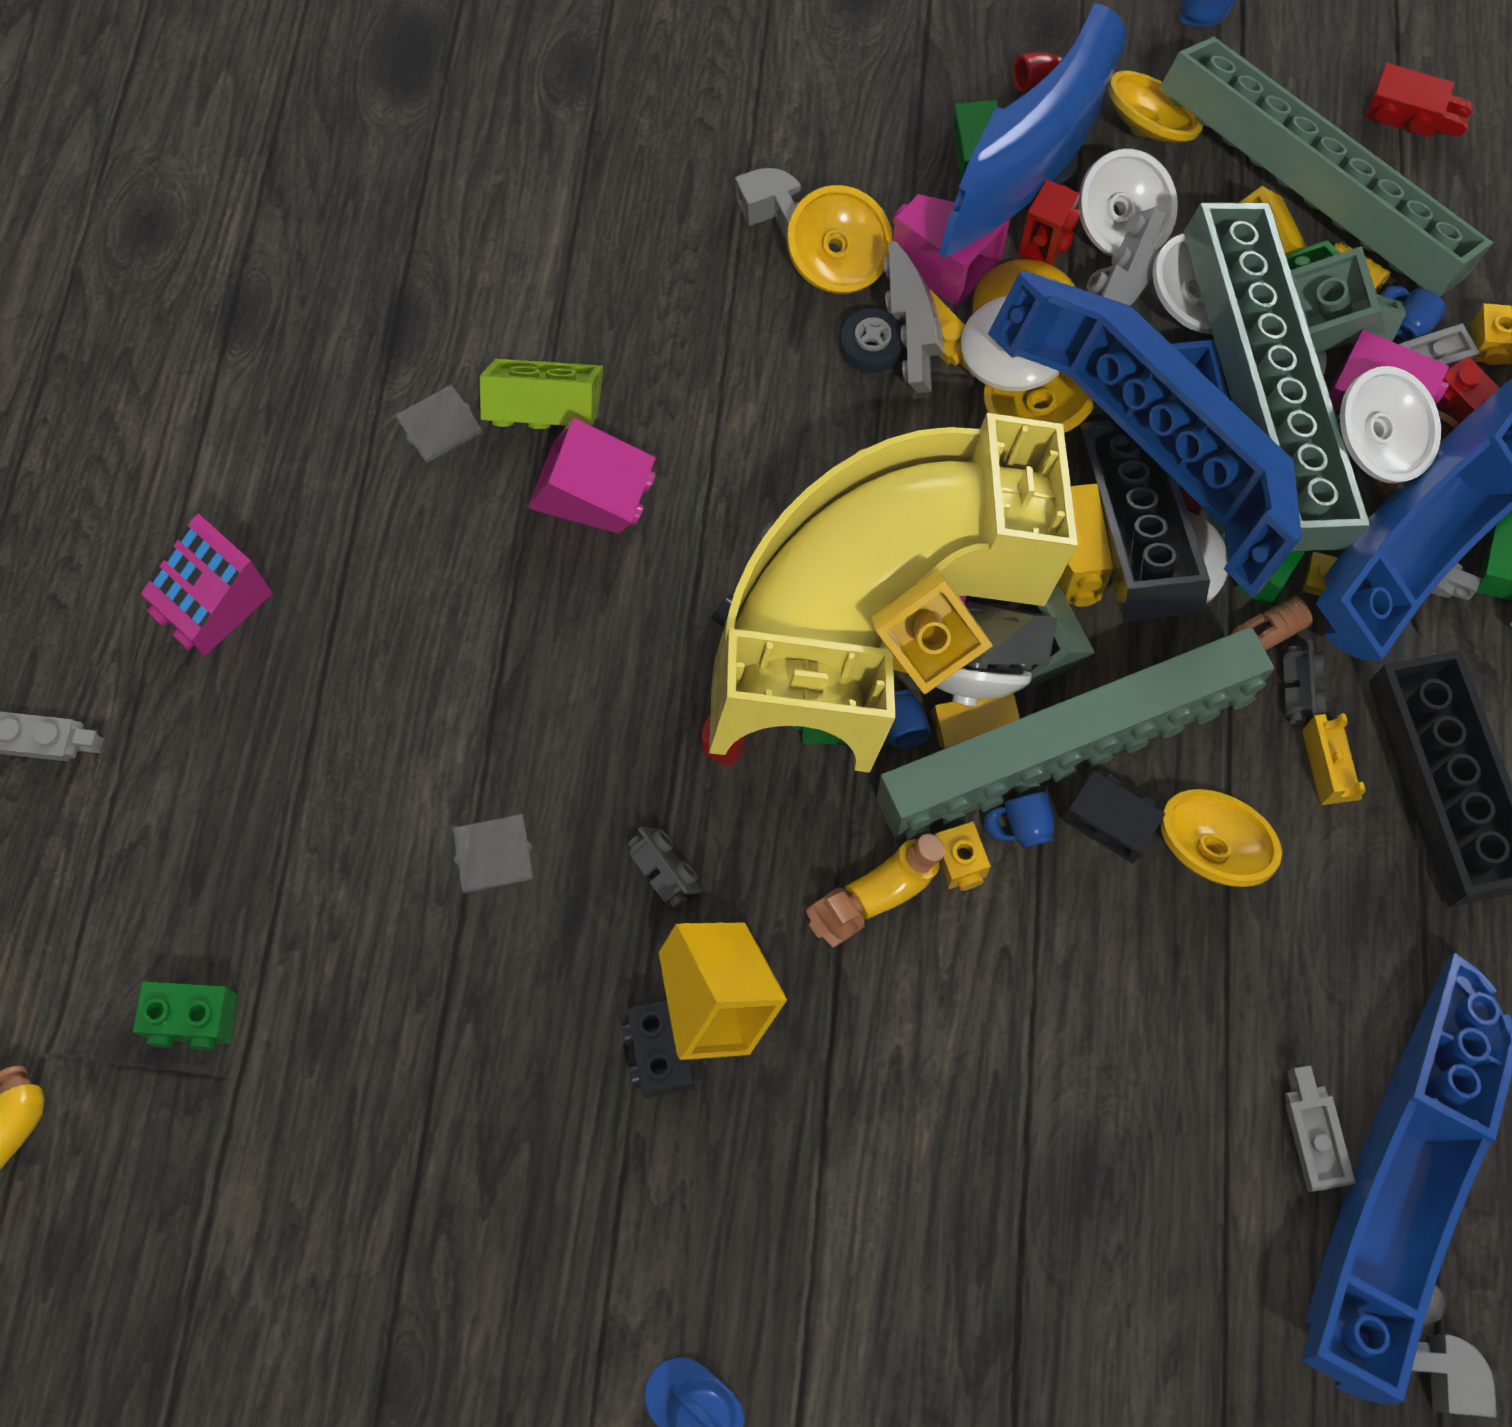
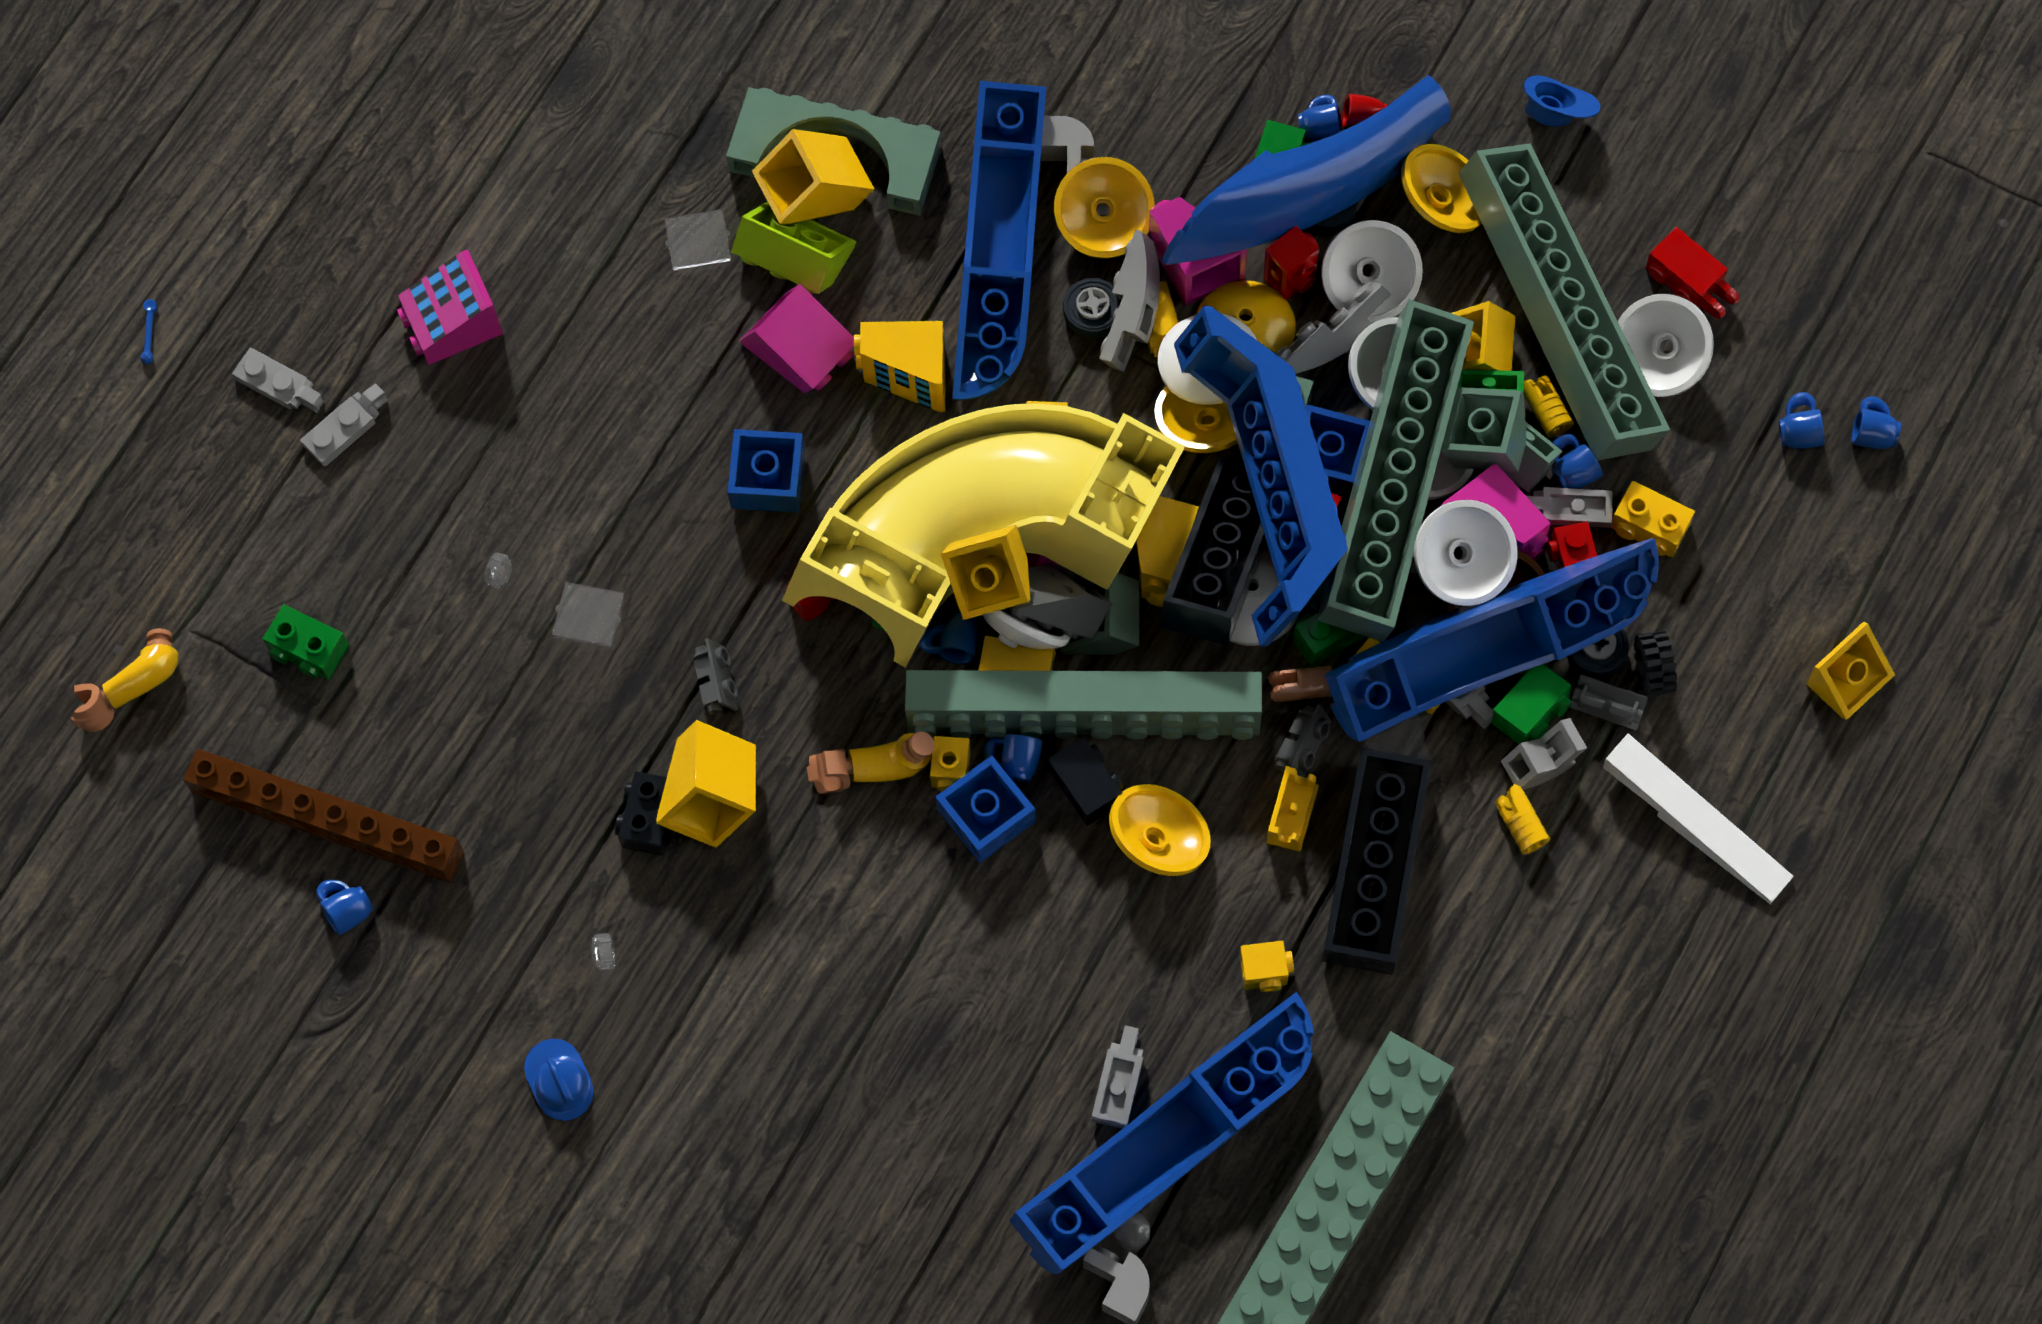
camera: 25 degrees right, 0 degrees up
none -> reddish brown brick [183,748,464,883]
none -> light grey hinge [300,384,388,467]
none -> blue piece [316,879,374,935]
none -> clear tile [484,552,513,589]
none -> clear tile [591,933,615,970]
none -> sand green arch [726,87,942,216]
none -> blue brick [727,429,806,513]
none -> yellow slope [752,129,874,225]
none -> yellow slope [854,321,946,412]
none -> blue brick [935,756,1036,863]
none -> blue slope [952,81,1046,401]
none -> yellow brick [1239,941,1294,992]
none -> blue piece [1298,95,1342,142]
none -> white dish [1618,294,1714,397]

